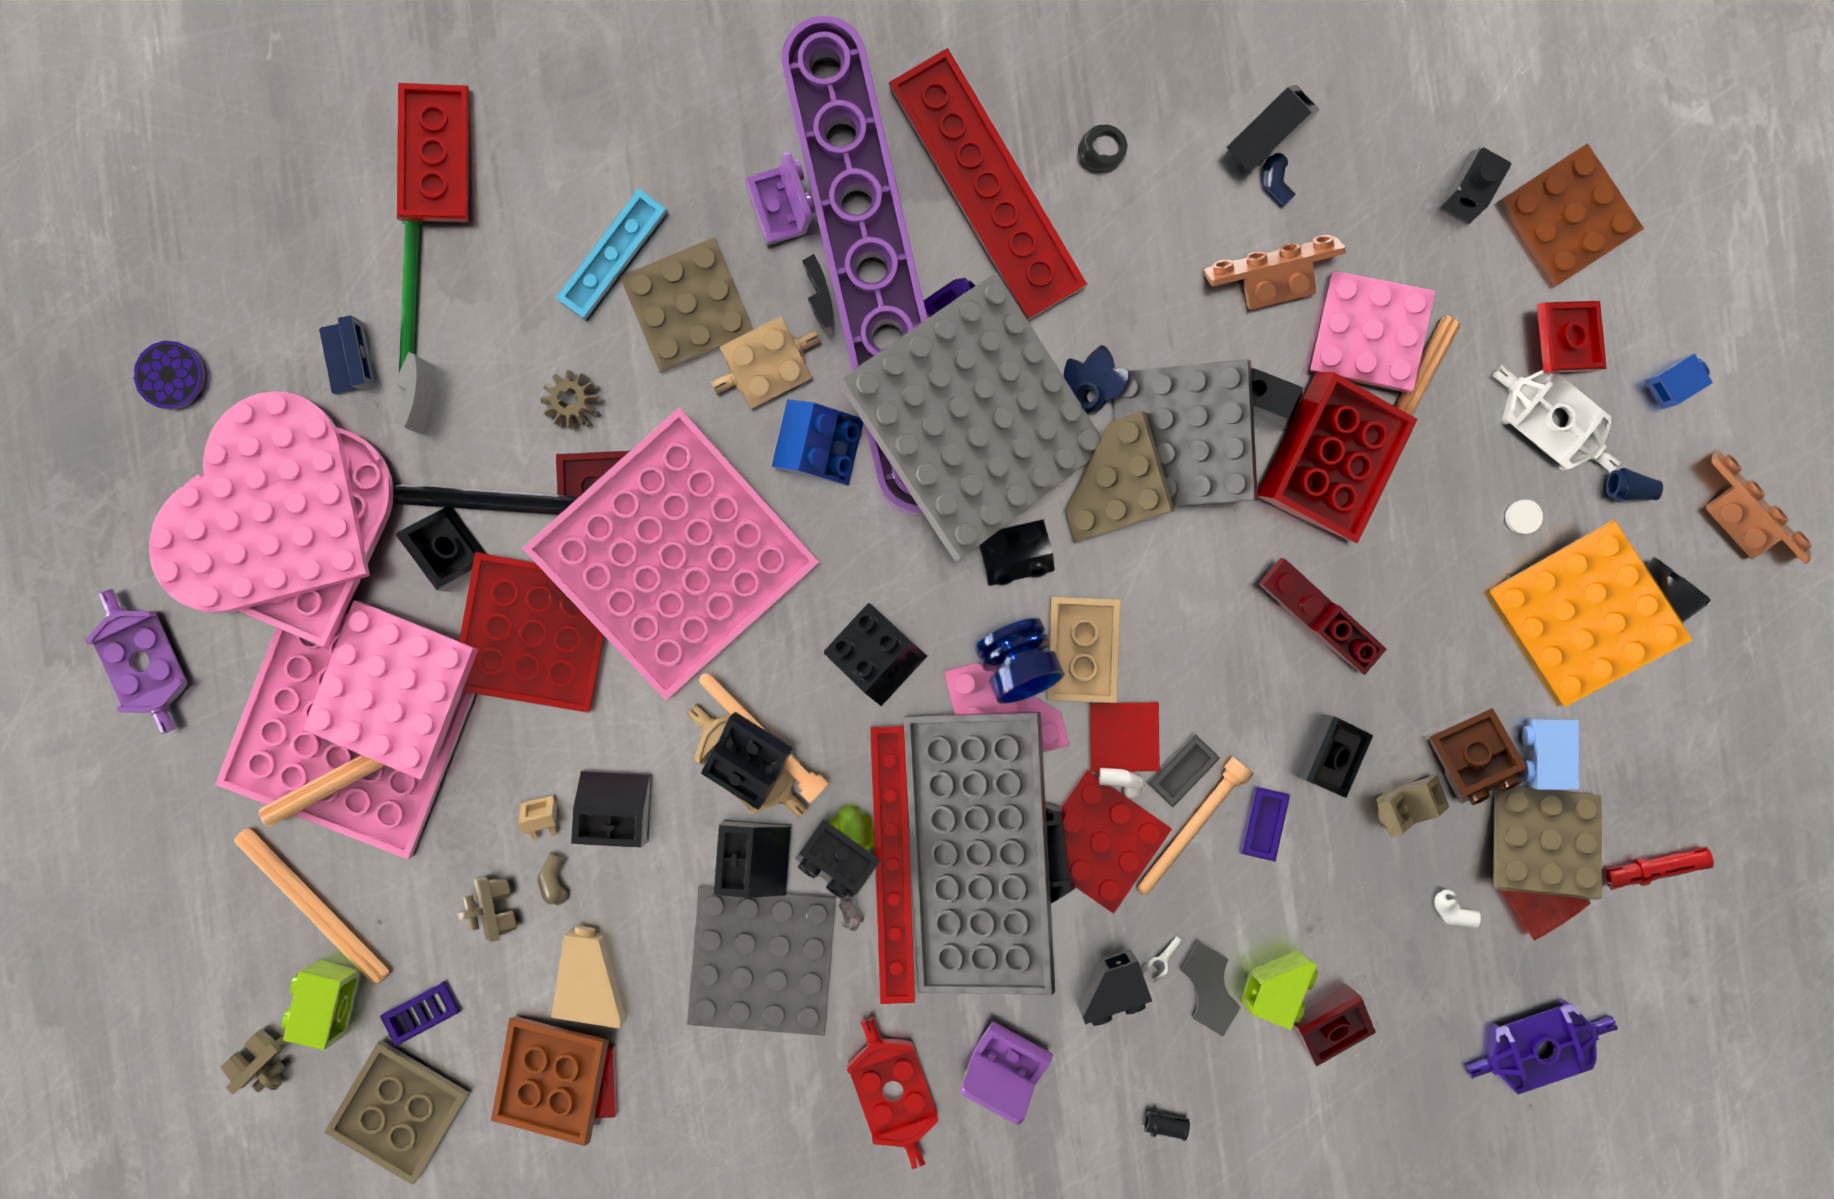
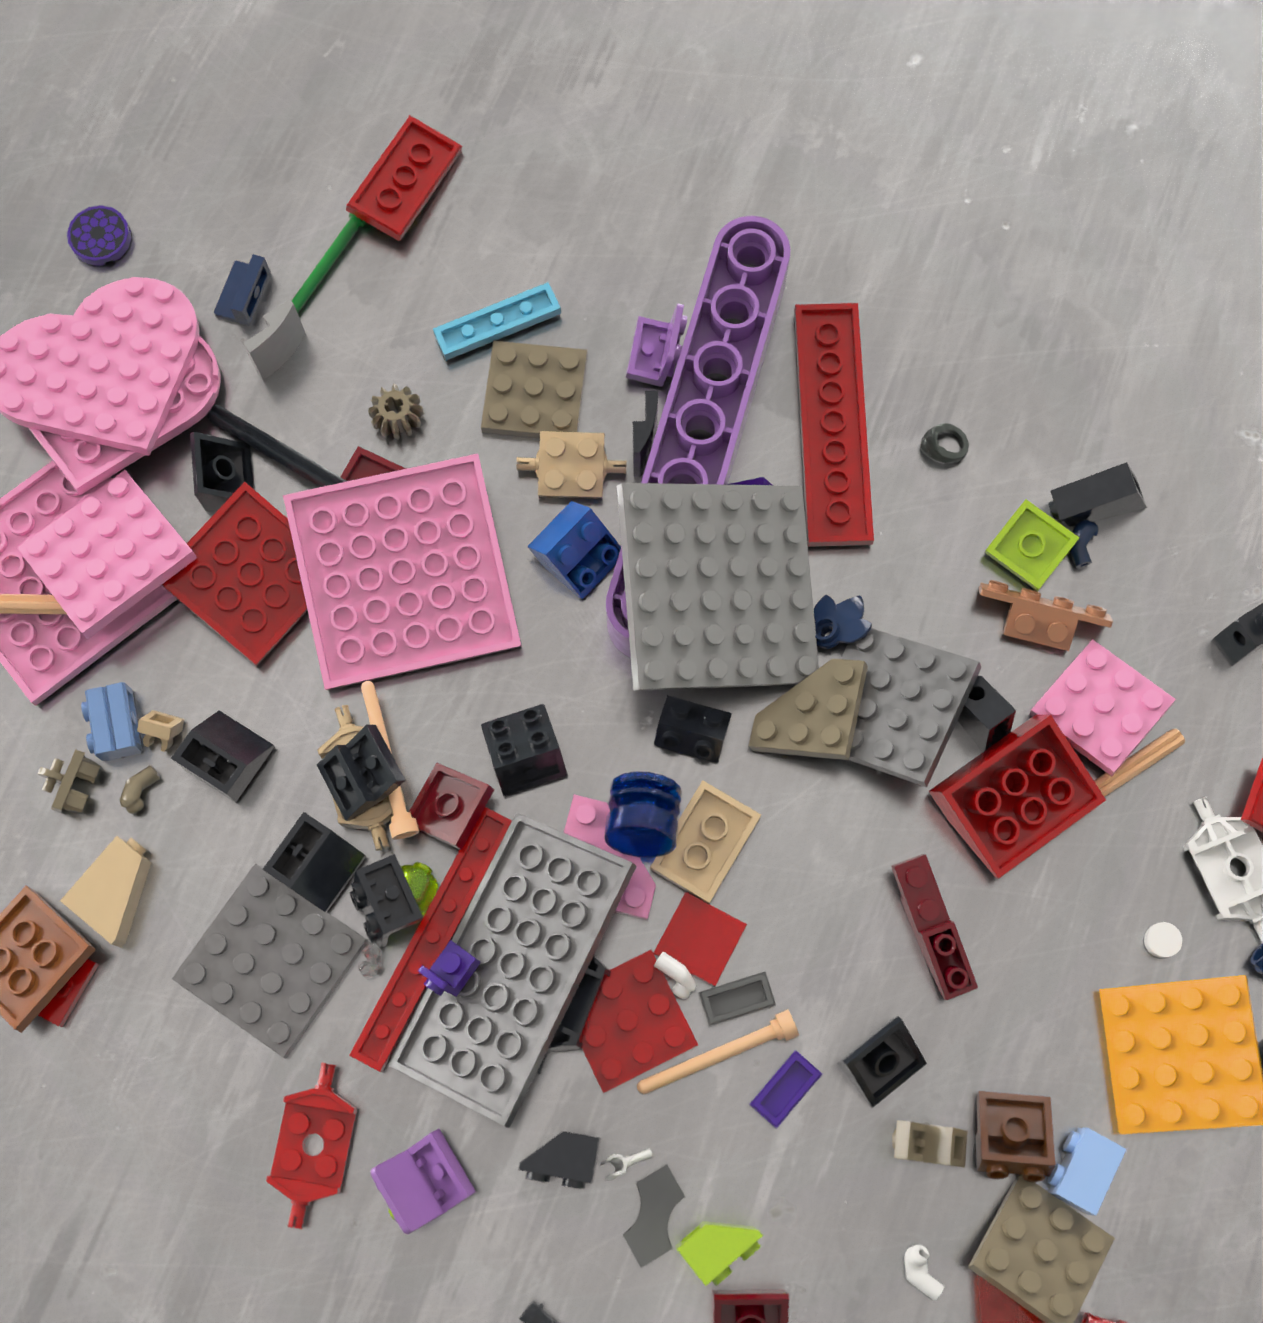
camera: 30 degrees right, 15 degrees down
none -> medium blue brick [81,682,142,761]
none -> plate [409,763,494,850]
none -> dark purple bracket [418,940,481,997]
none -> lime plate [985,499,1079,591]

